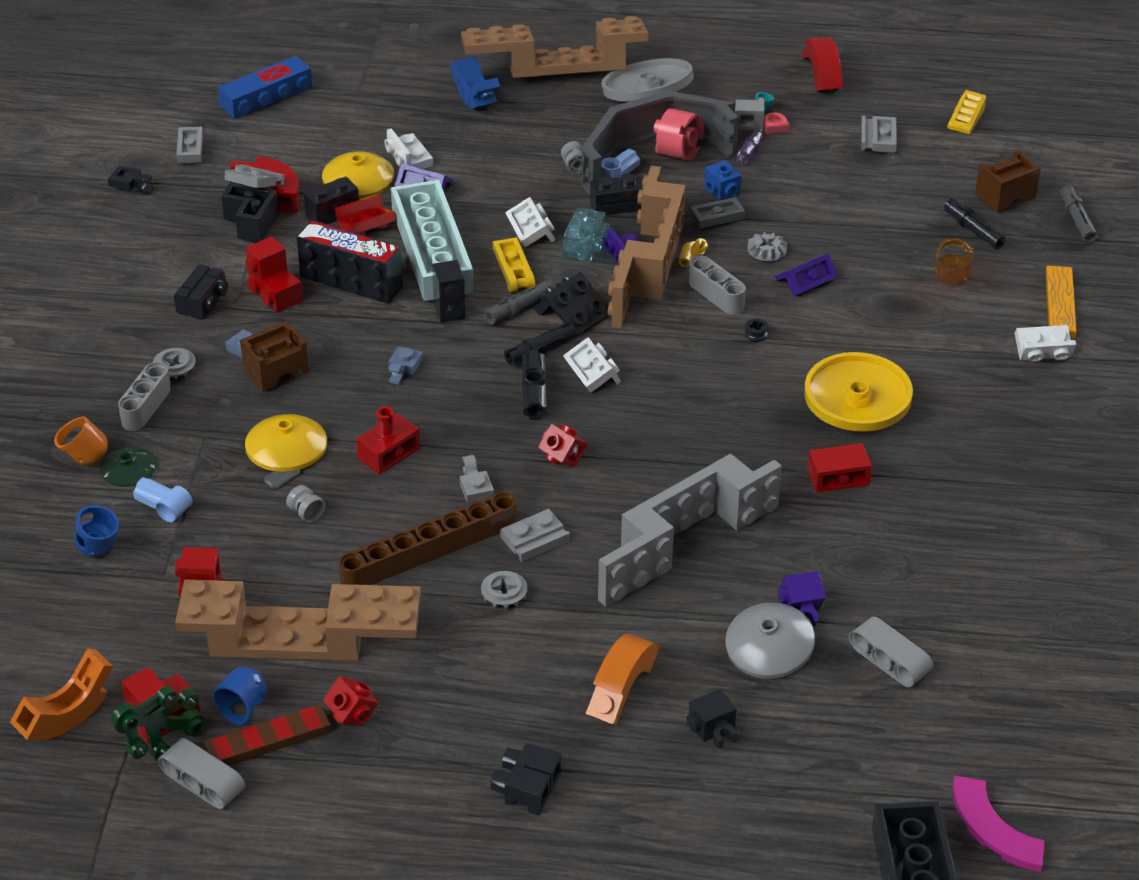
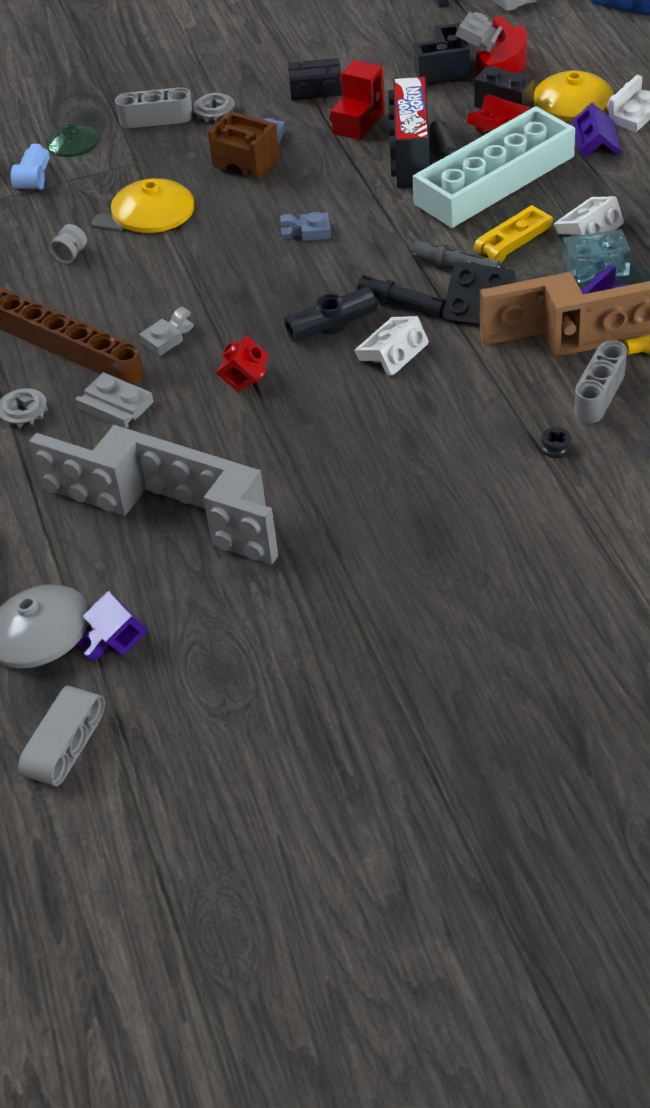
camera: 70 degrees right, 5 degrees up
orange helmet [54,416,108,466] -> none
red brick [356,406,420,475] -> none
black brick [432,260,466,322] -> none
yellow dish [804,352,913,431] -> none
red brick [807,443,872,493] -> none

